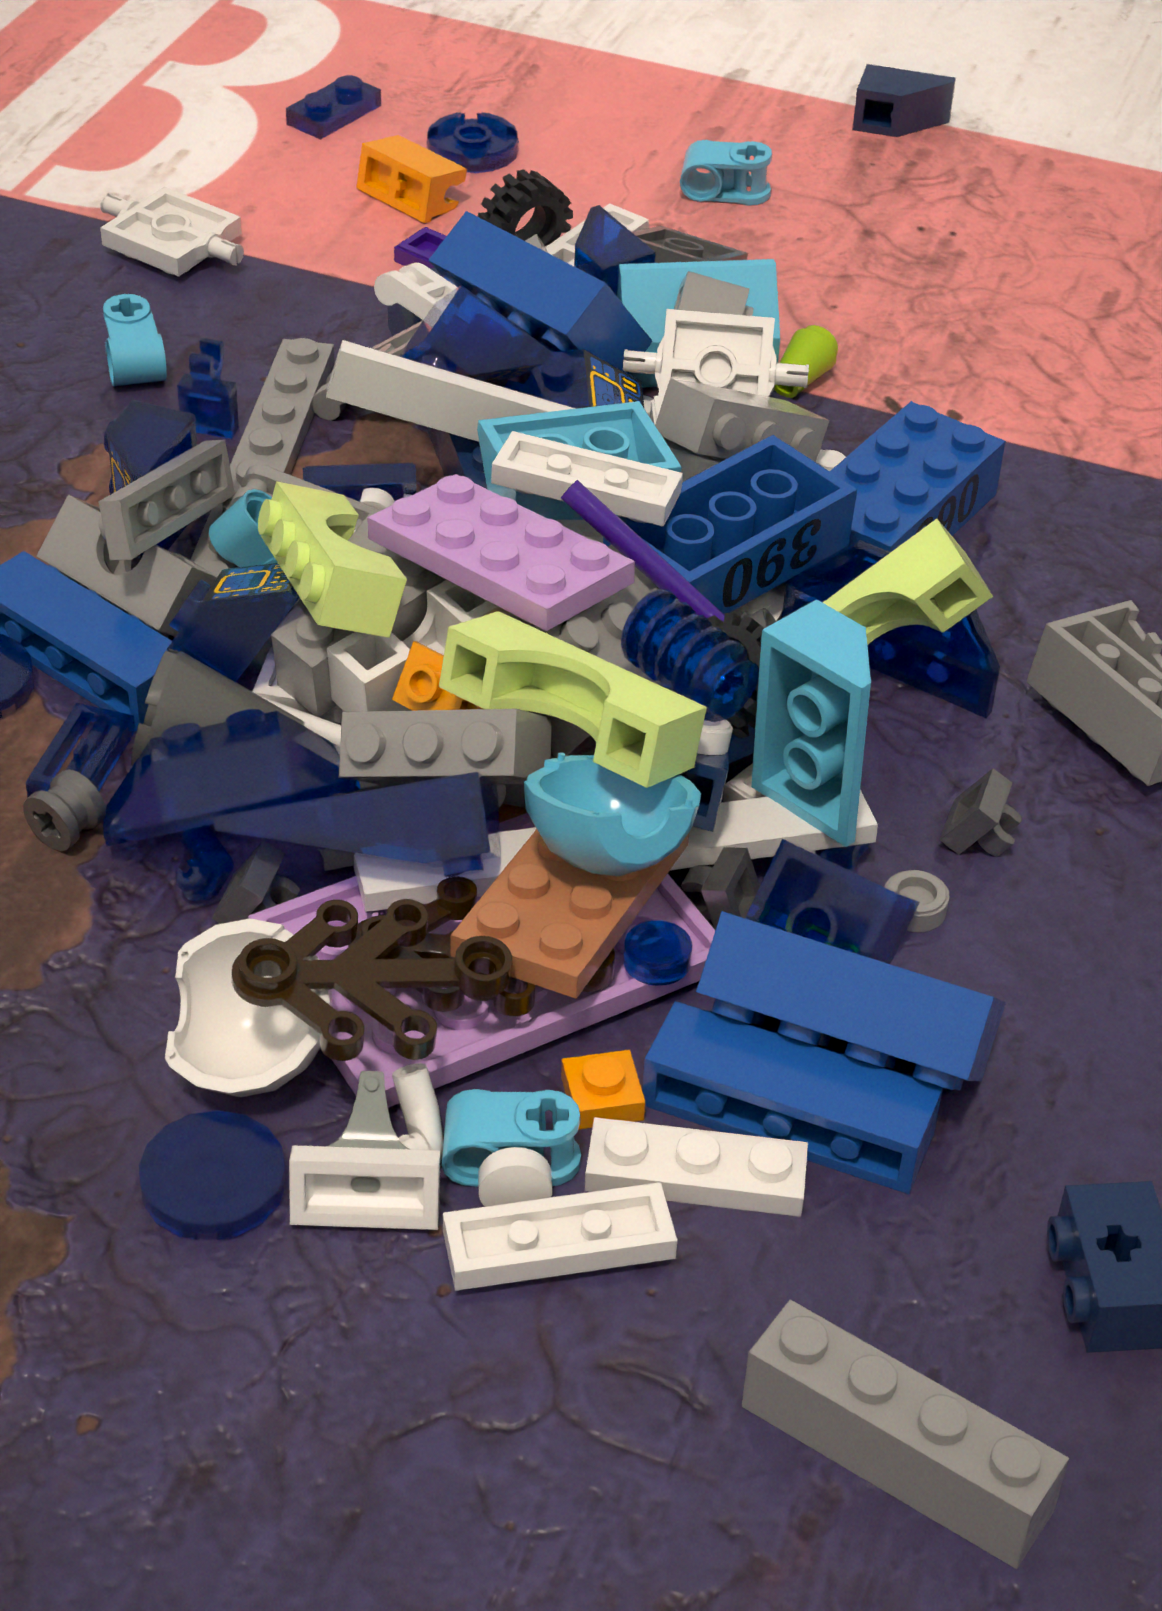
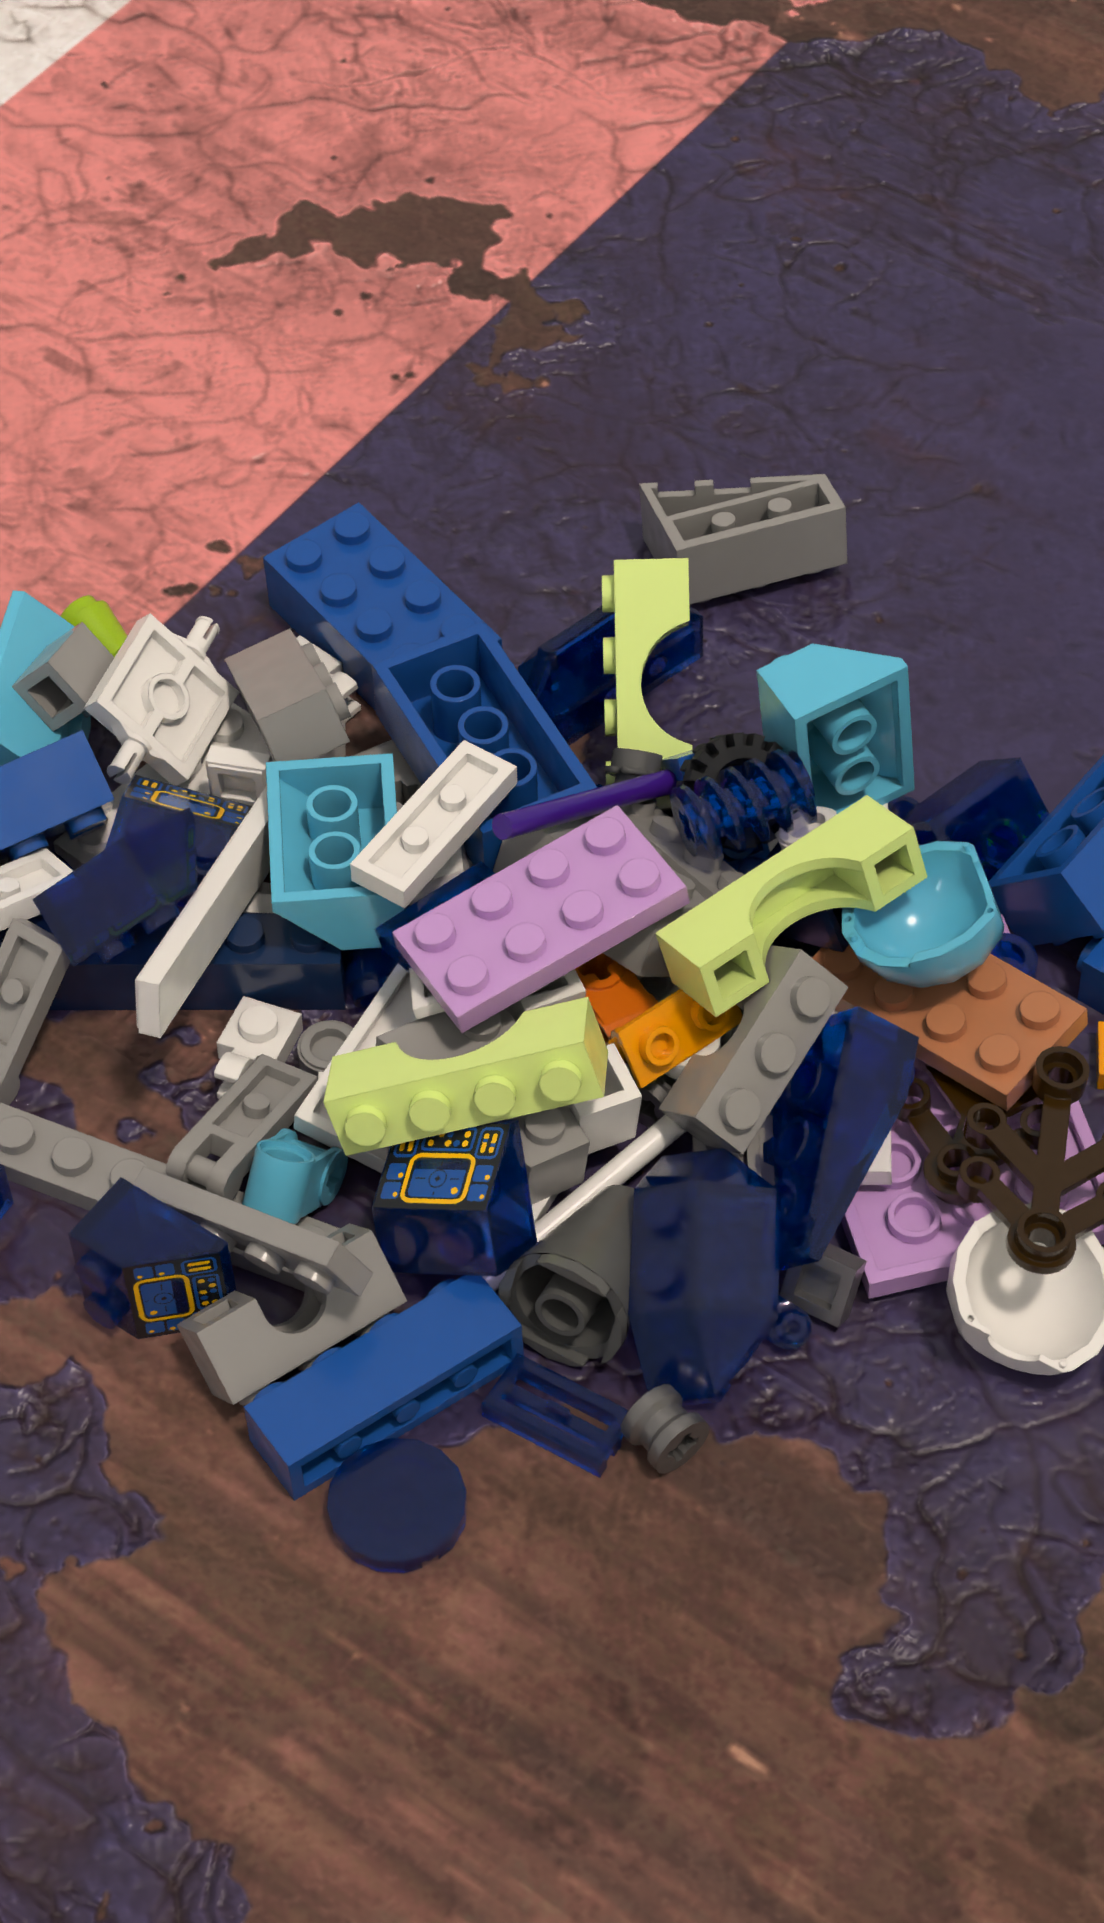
camera: 70 degrees left, 10 degrees up
clear blue tile [303,463,416,502] -> none
light grey tile [882,870,950,932] -> none

